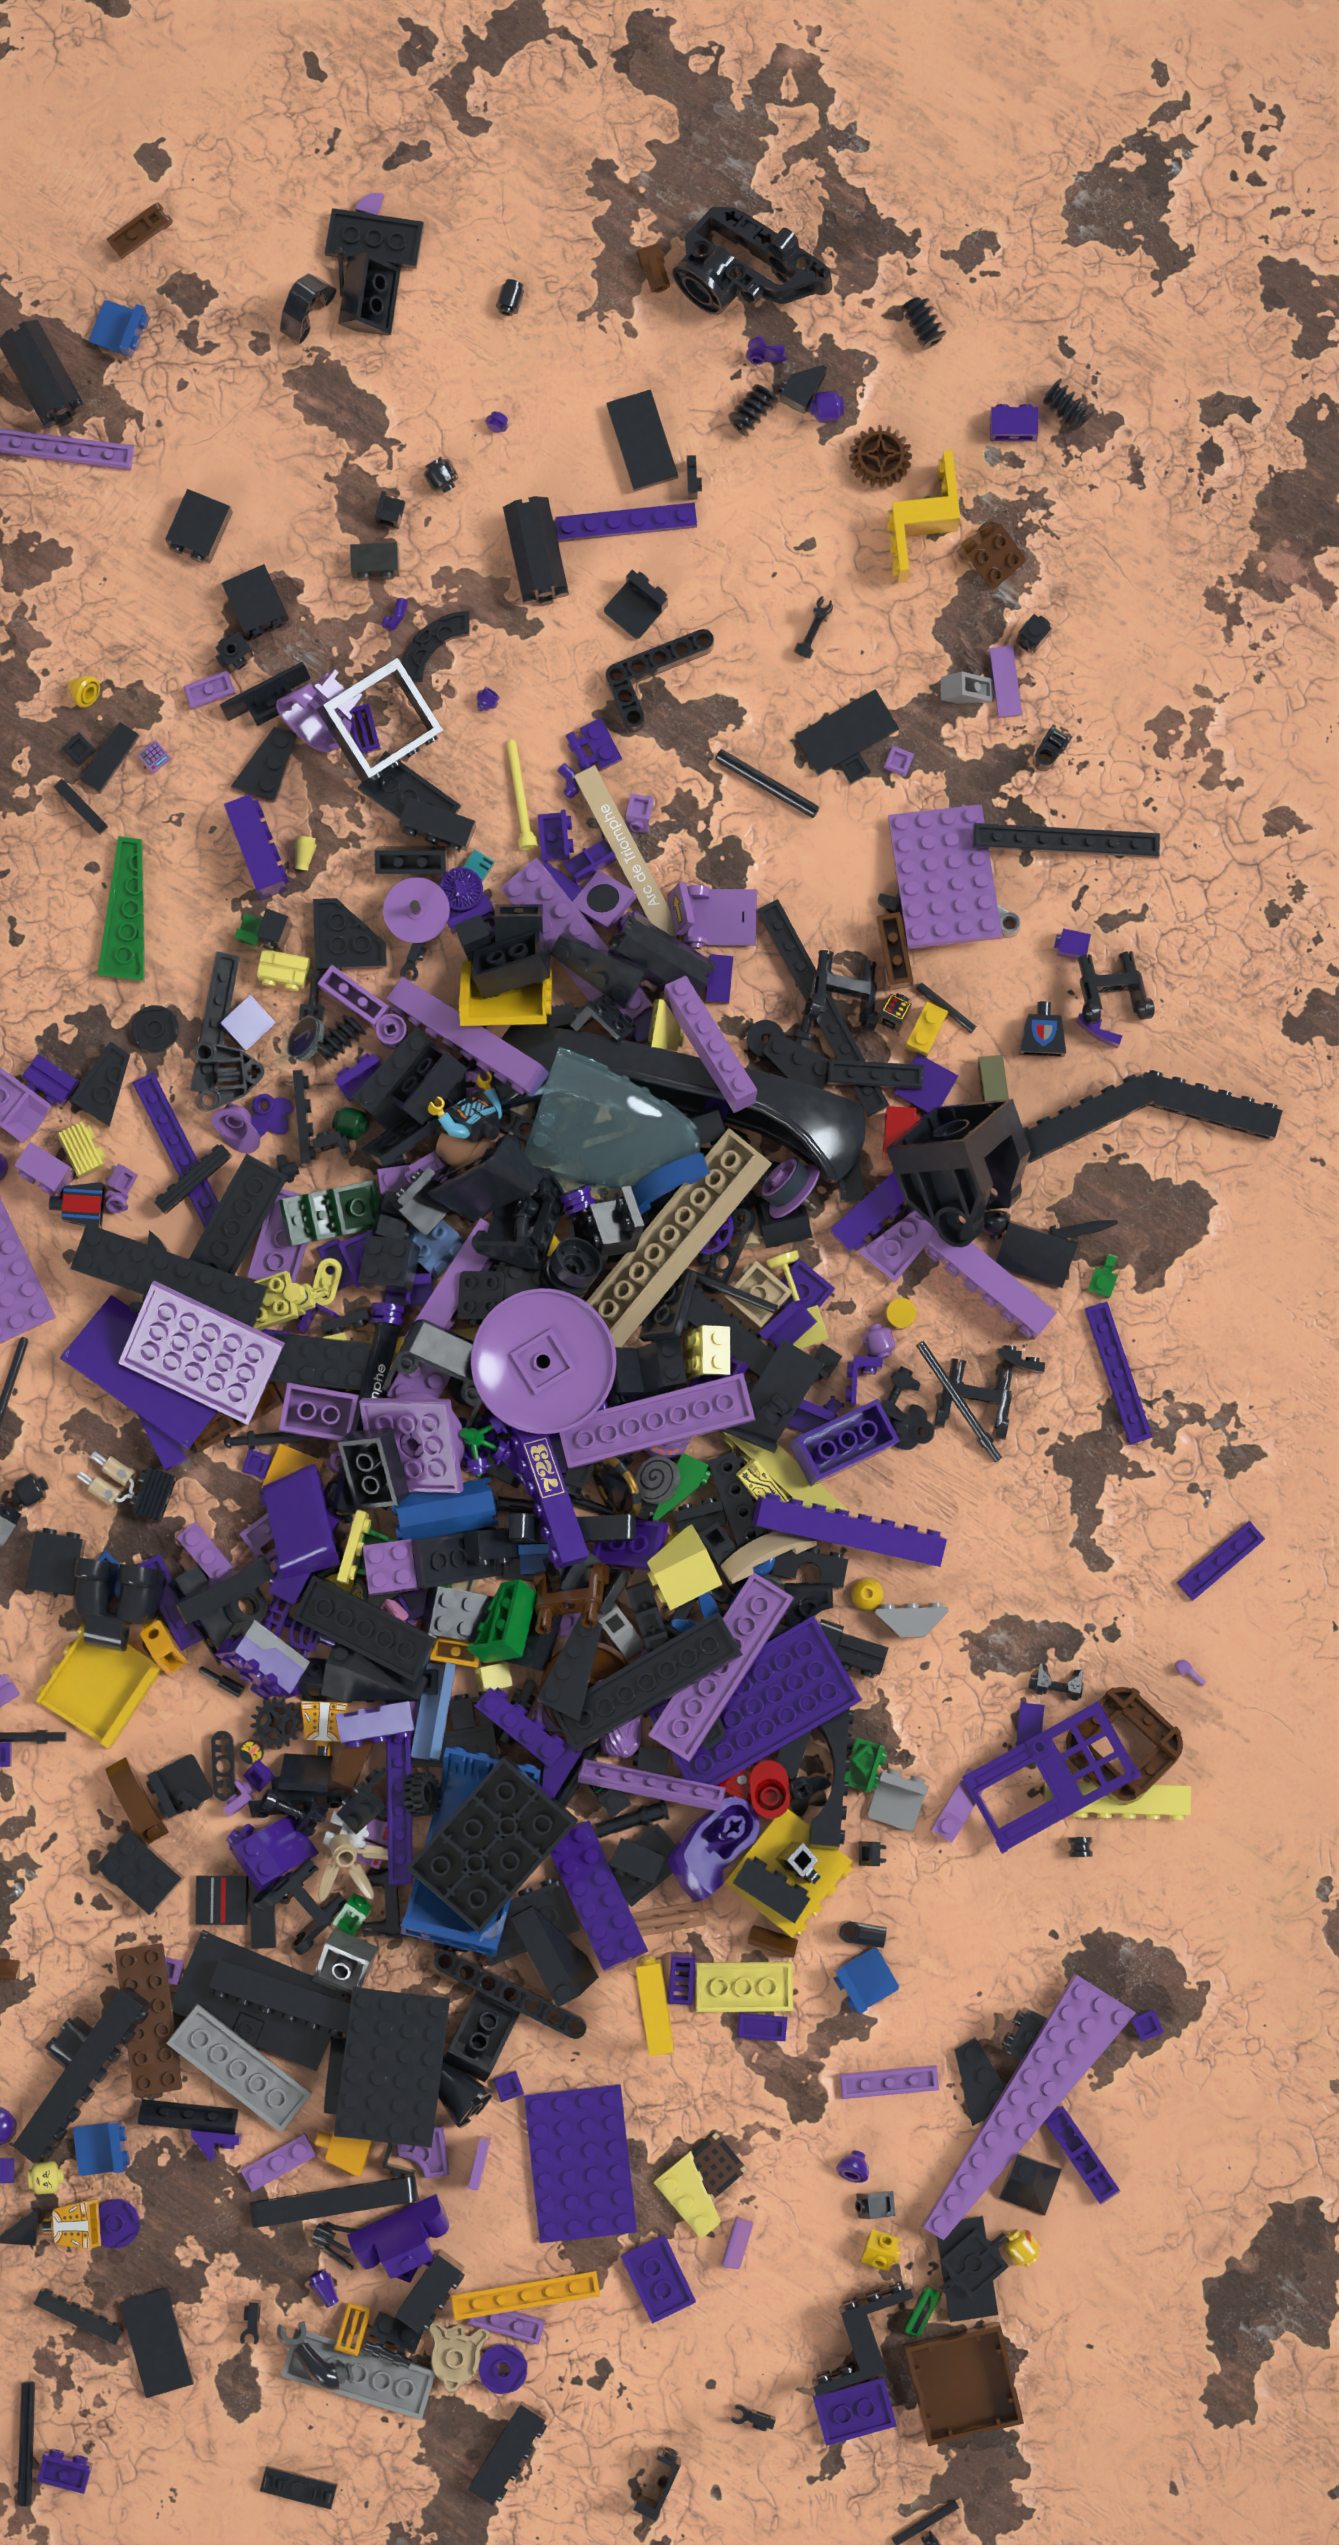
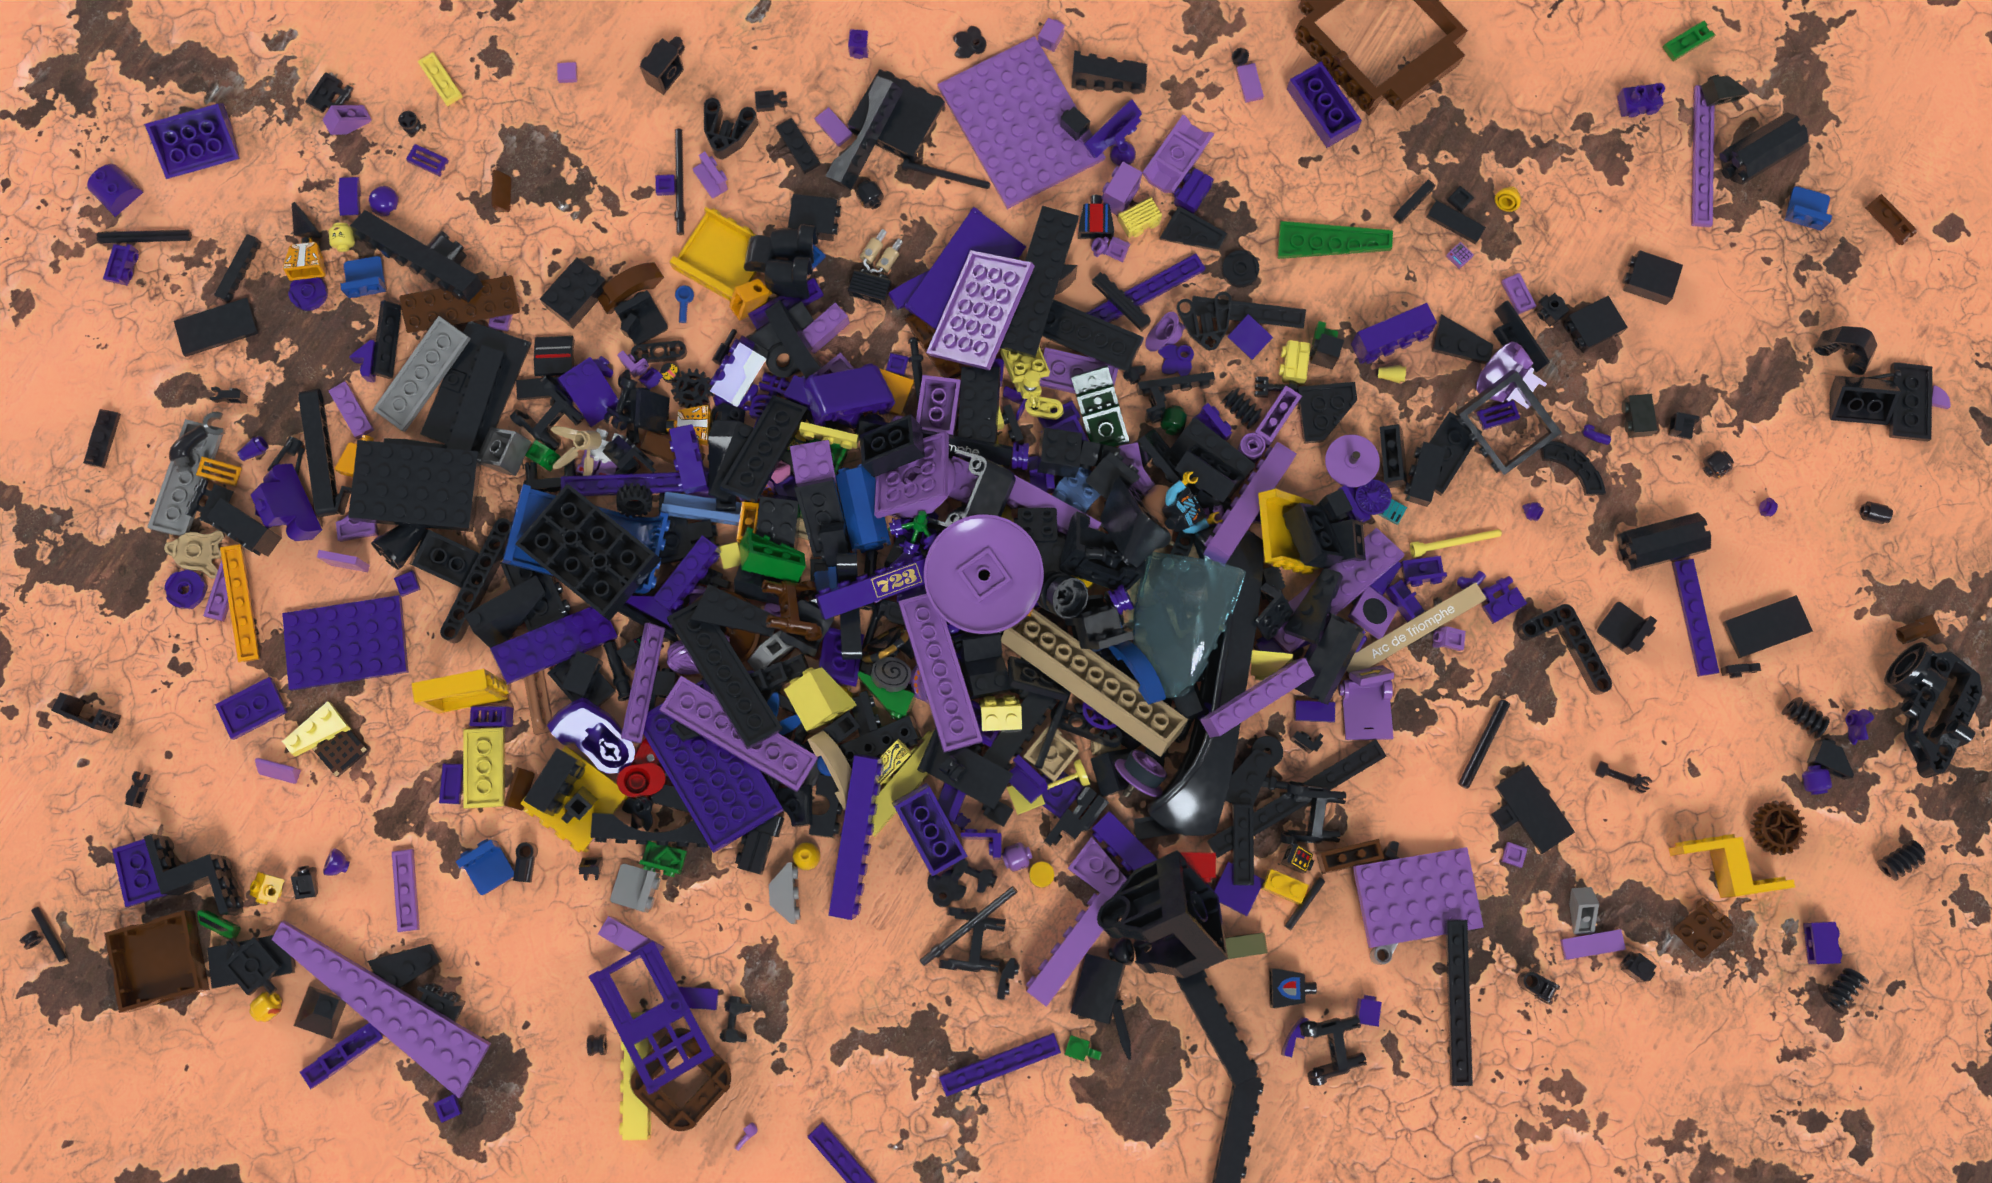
camera: 85 degrees right, 5 degrees down
tile [286,1016,324,1061] -> none
black plate [400,942,427,982] -> none
black brick [468,2401,547,2506] -> none
none -> blue plate [675,285,694,323]
none -> black plate [1044,786,1109,847]
none -> black bracket [1290,731,1323,754]

